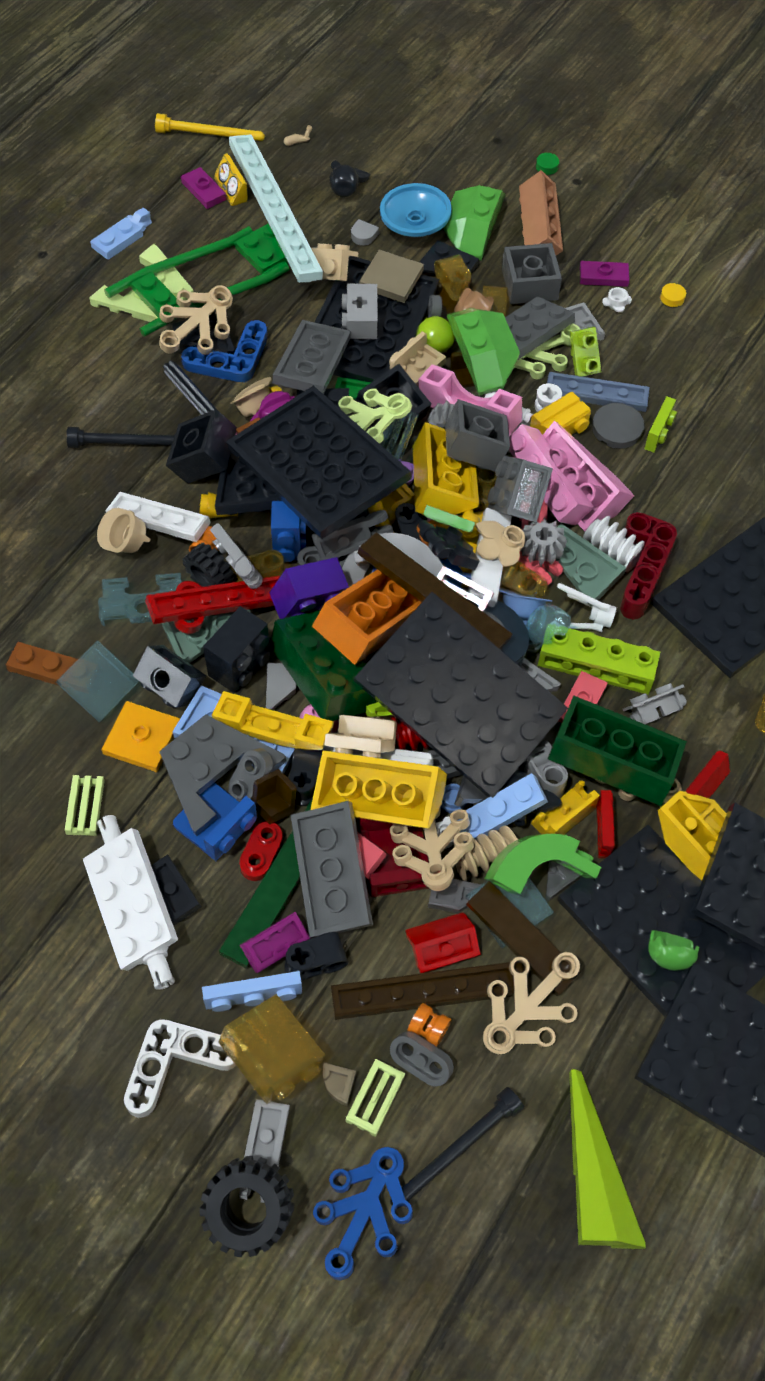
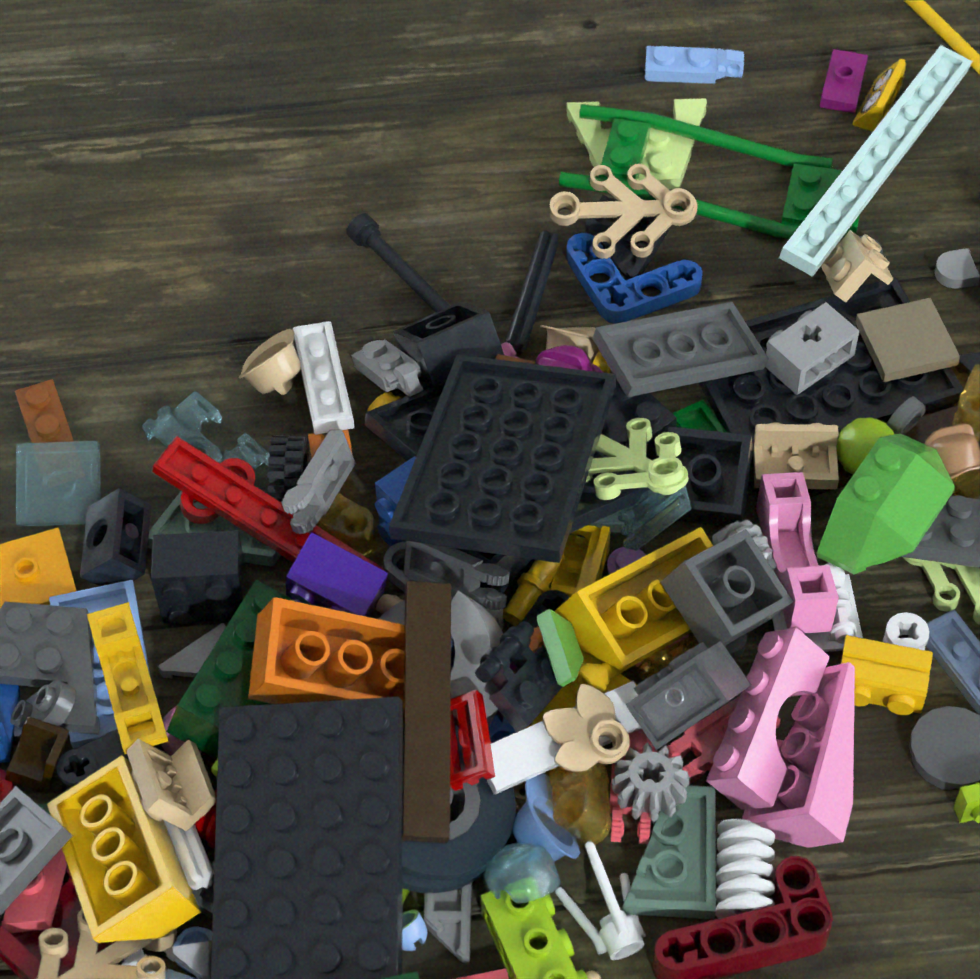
camera: 55 degrees right, 5 degrees down
none -> light grey hinge [351,339,423,397]

